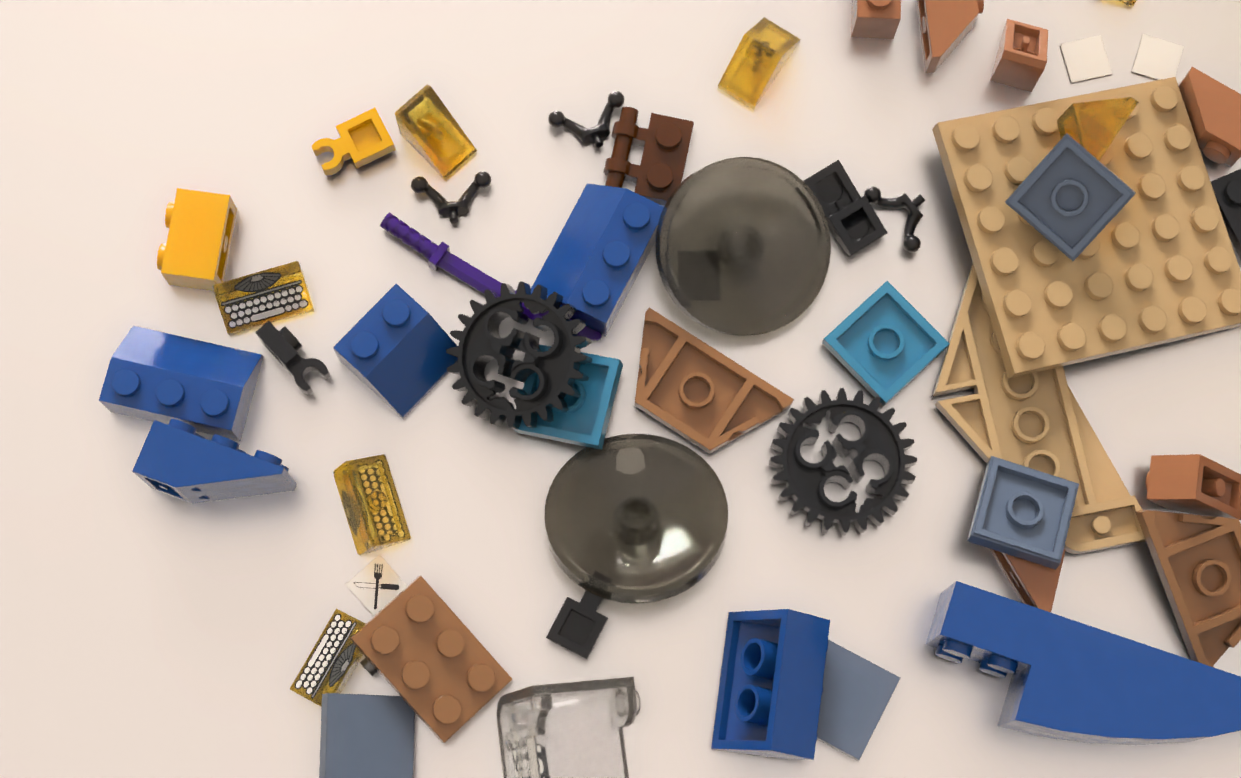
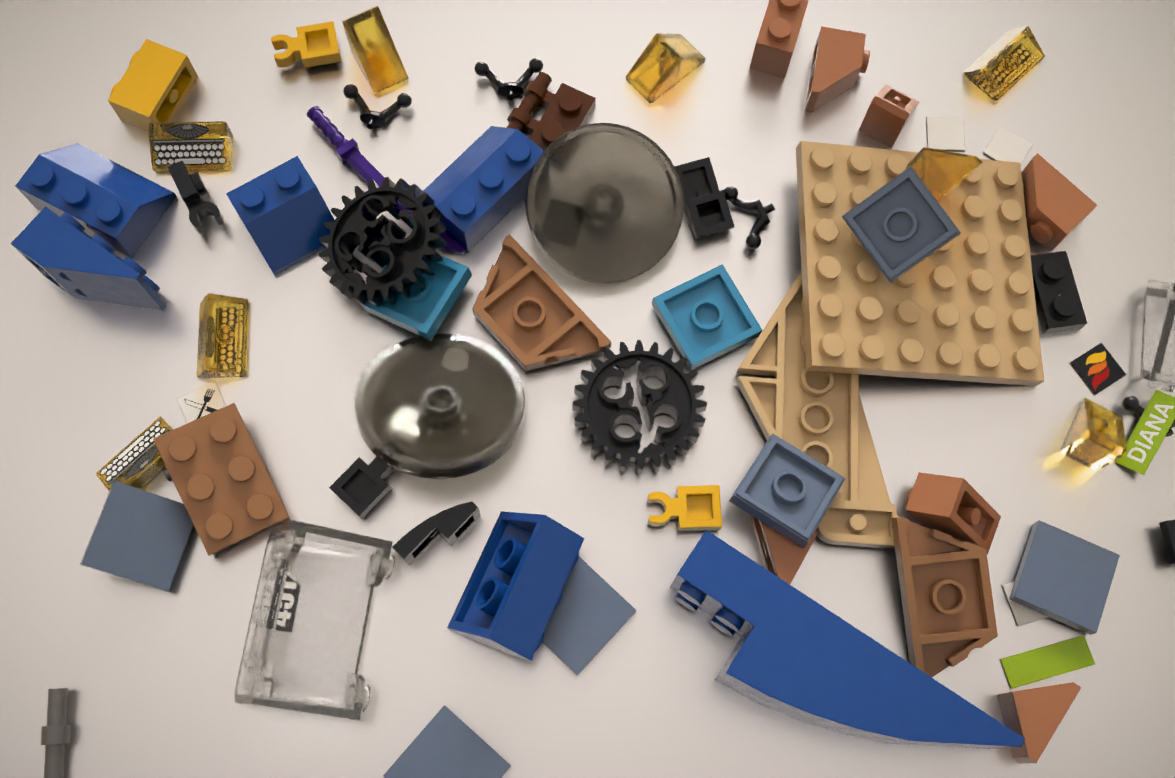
camera: 15 degrees right, 5 degrees down
none -> black slope [392,501,481,566]
none -> yellow plate [647,485,722,531]

